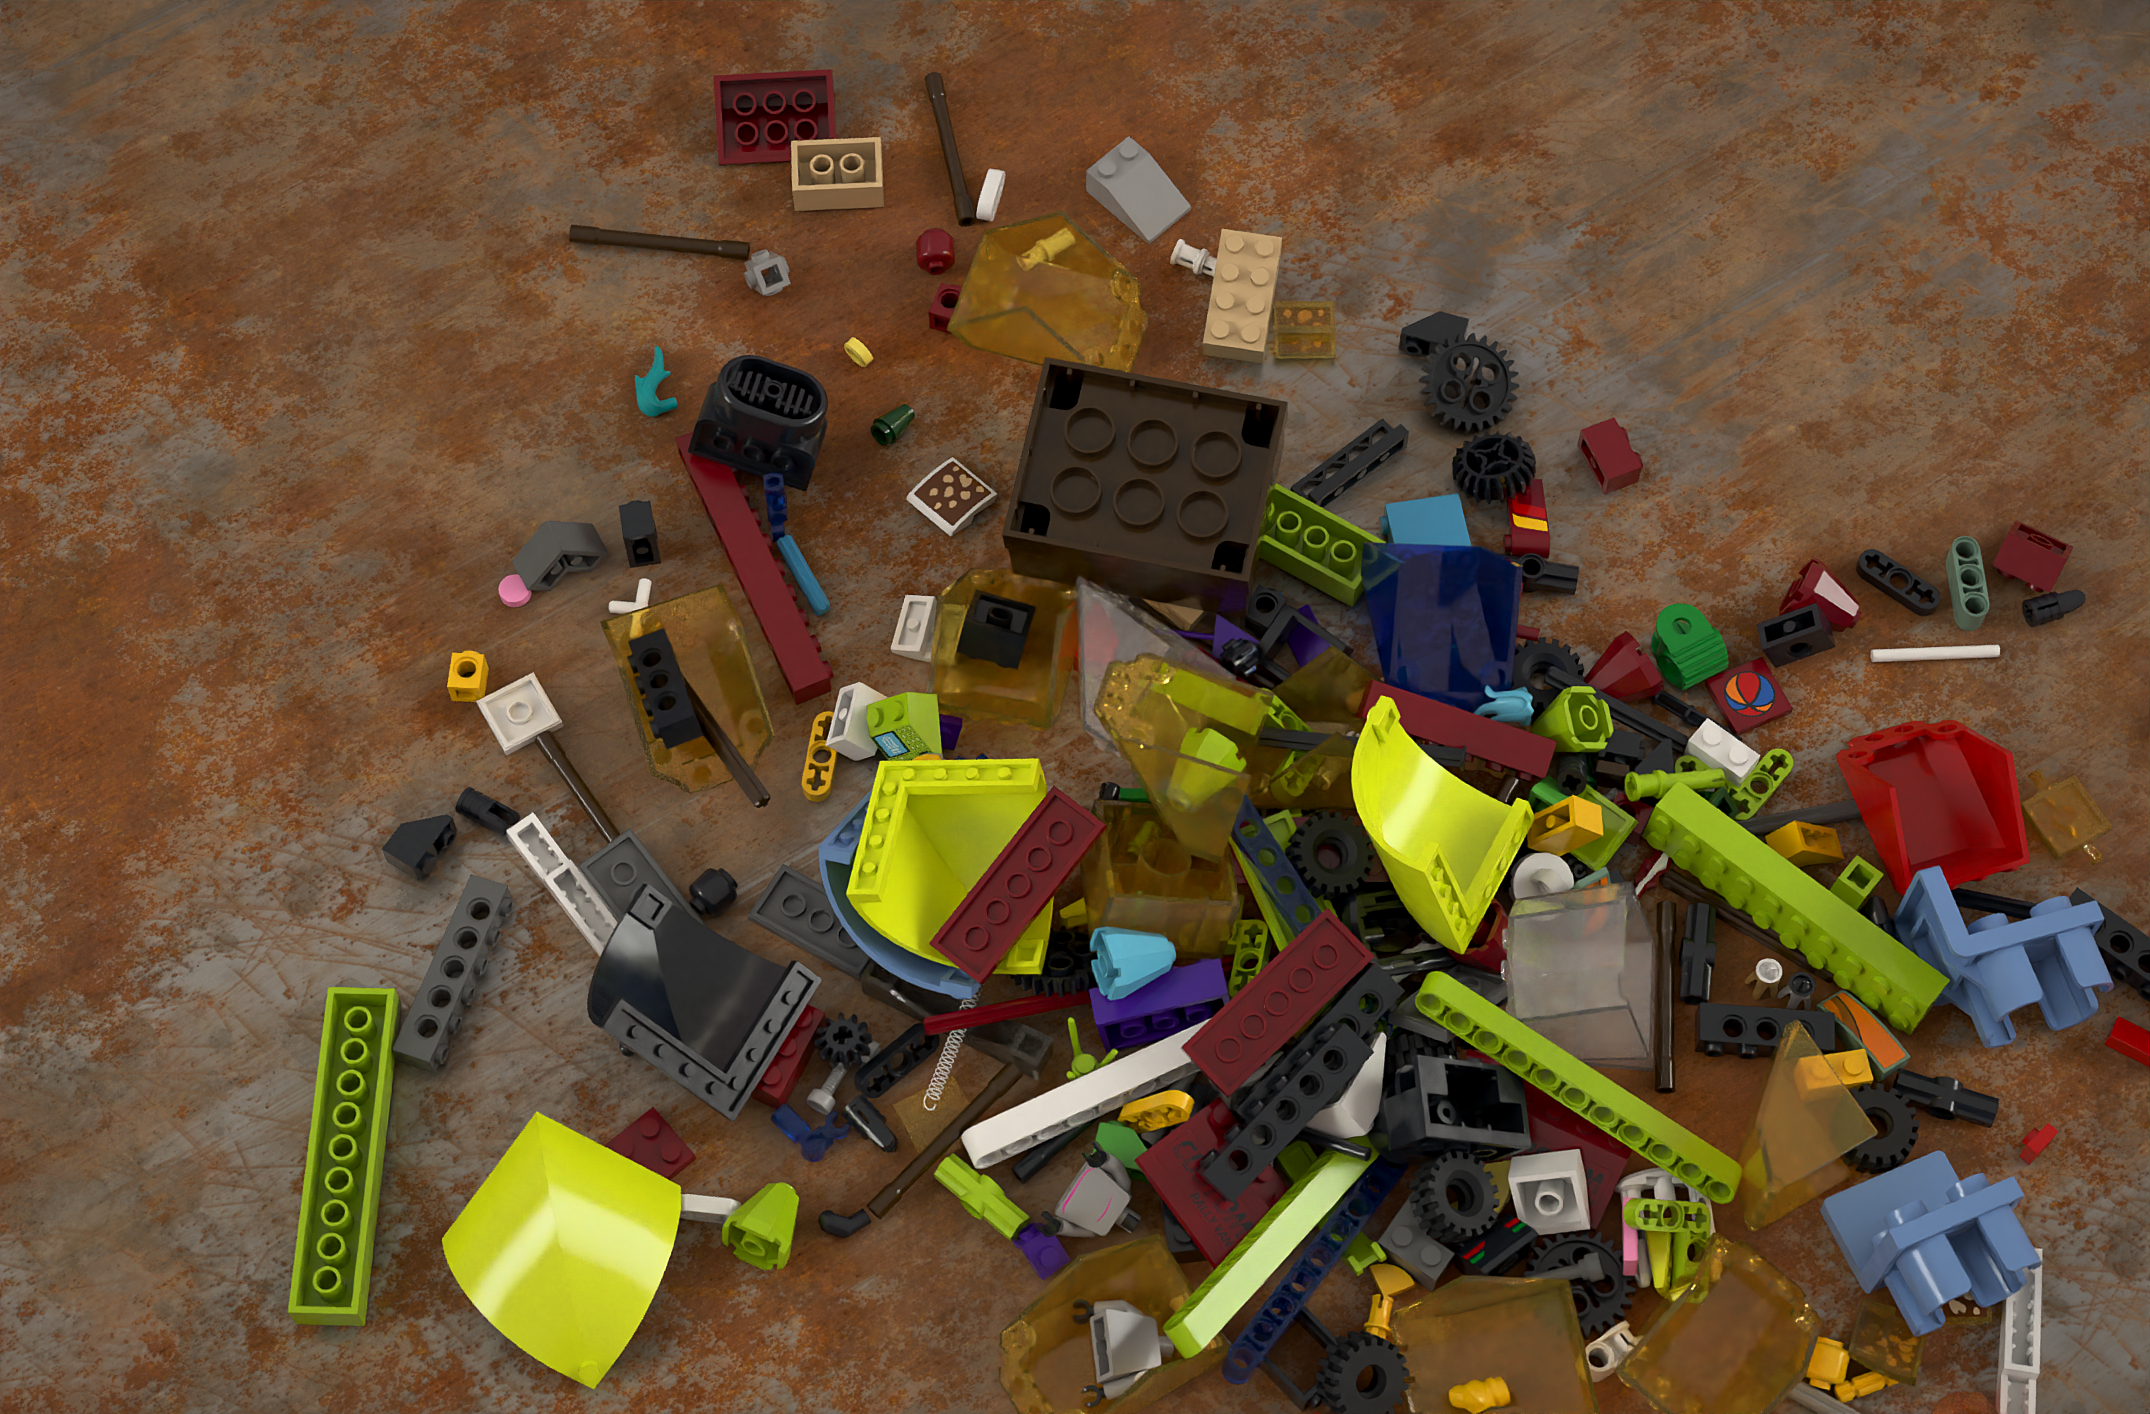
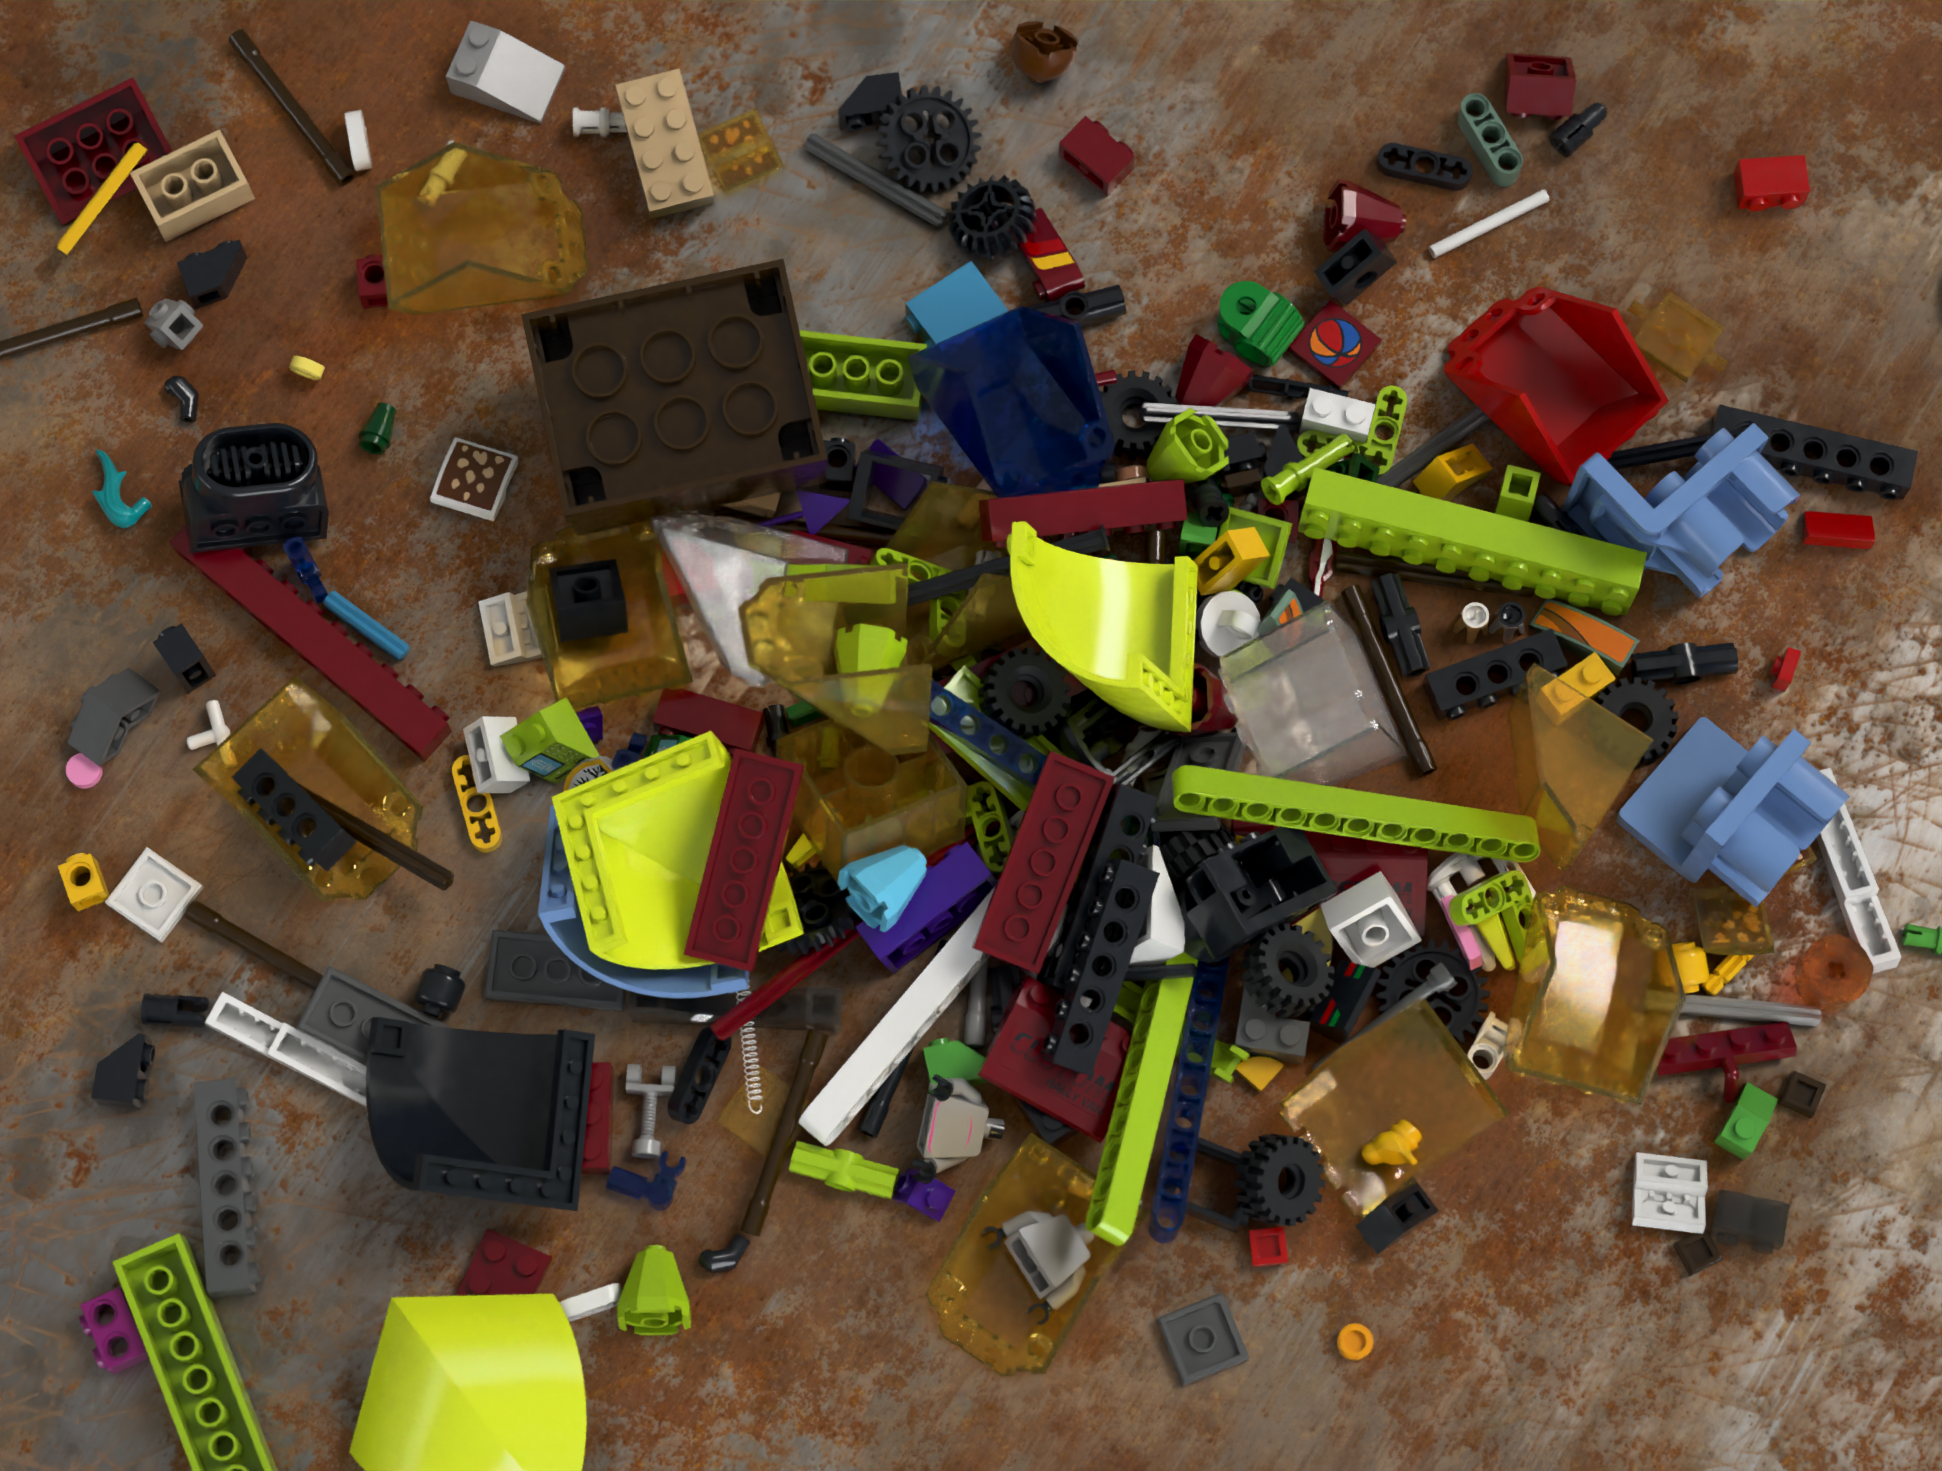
camera: 25 degrees left, 10 degrees up
black gear [815,1012,873,1071] -> none
black hinge [842,1094,899,1153] -> none
dark red head [916,228,955,275] -> none
lime plant [1067,1018,1118,1081] -> none
yellow beam [1117,1090,1194,1134] -> none
black gear [1219,638,1259,678] -> none
black fence [1290,418,1409,509] -> none
yellow axle [1363,1294,1394,1339] -> none
medium azure piece [1474,685,1534,727] -> none
none -> yellow tile [56,143,147,255]
none -> magenta brick [79,1287,149,1374]
none -> black arm [164,375,199,422]
none -> black slope [177,239,248,309]
none -> dark red brick [652,684,765,758]
none -> dark grey axle [804,134,948,227]
none -> reddish brown cylinder [1011,21,1078,83]

